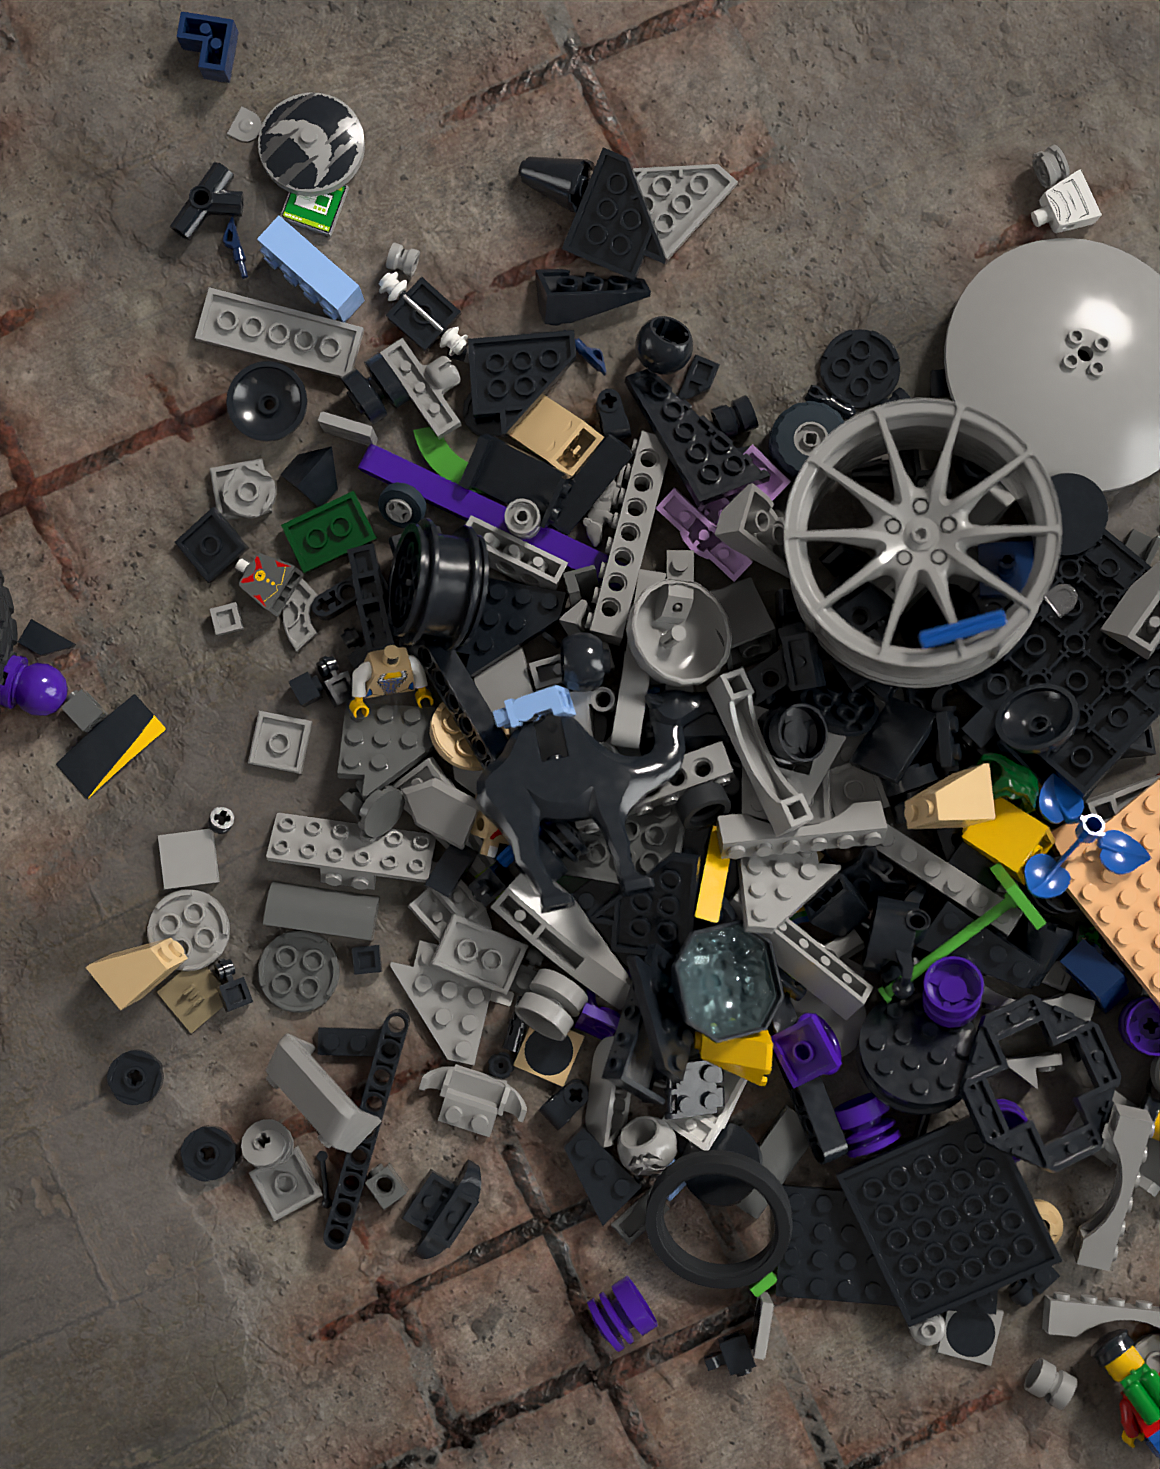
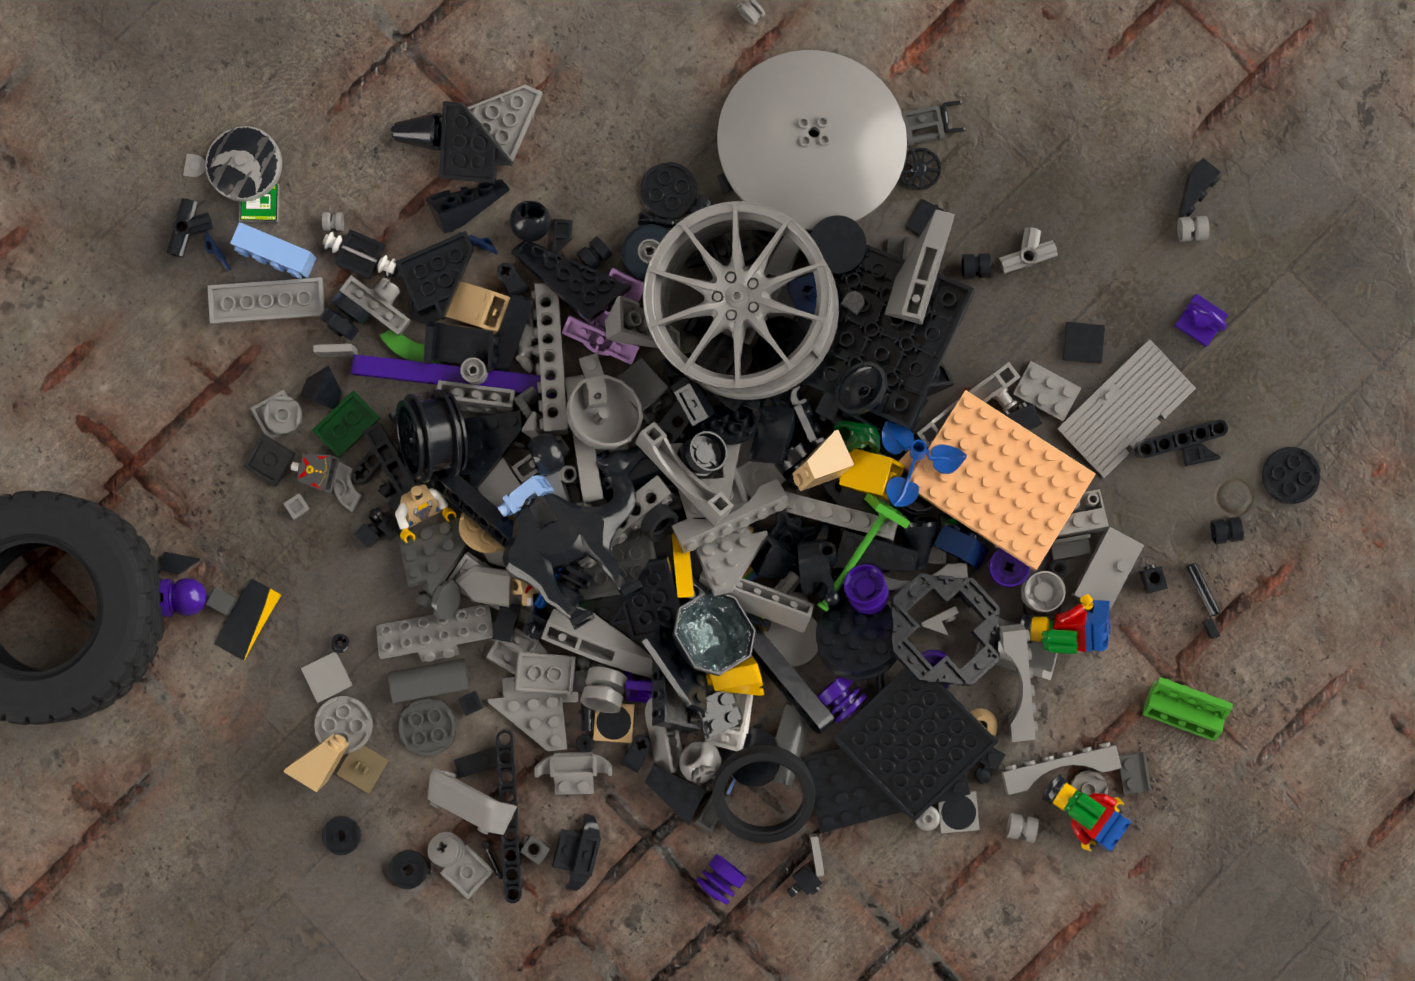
camera: 20 degrees left, 0 degrees up
dark blue brick [177,11,239,83] -> none
black plate [214,958,253,1013] -> none
black dish [226,361,308,442] -> none
light grey tile [248,711,313,774] -> none
black wheel [378,482,427,528] -> none
bright green tile [748,1271,777,1297] -> none
dark purple tile [771,1013,842,1089] -> none
blue axle [919,610,1007,648] -> none
white torso [1031,169,1102,233] -> none

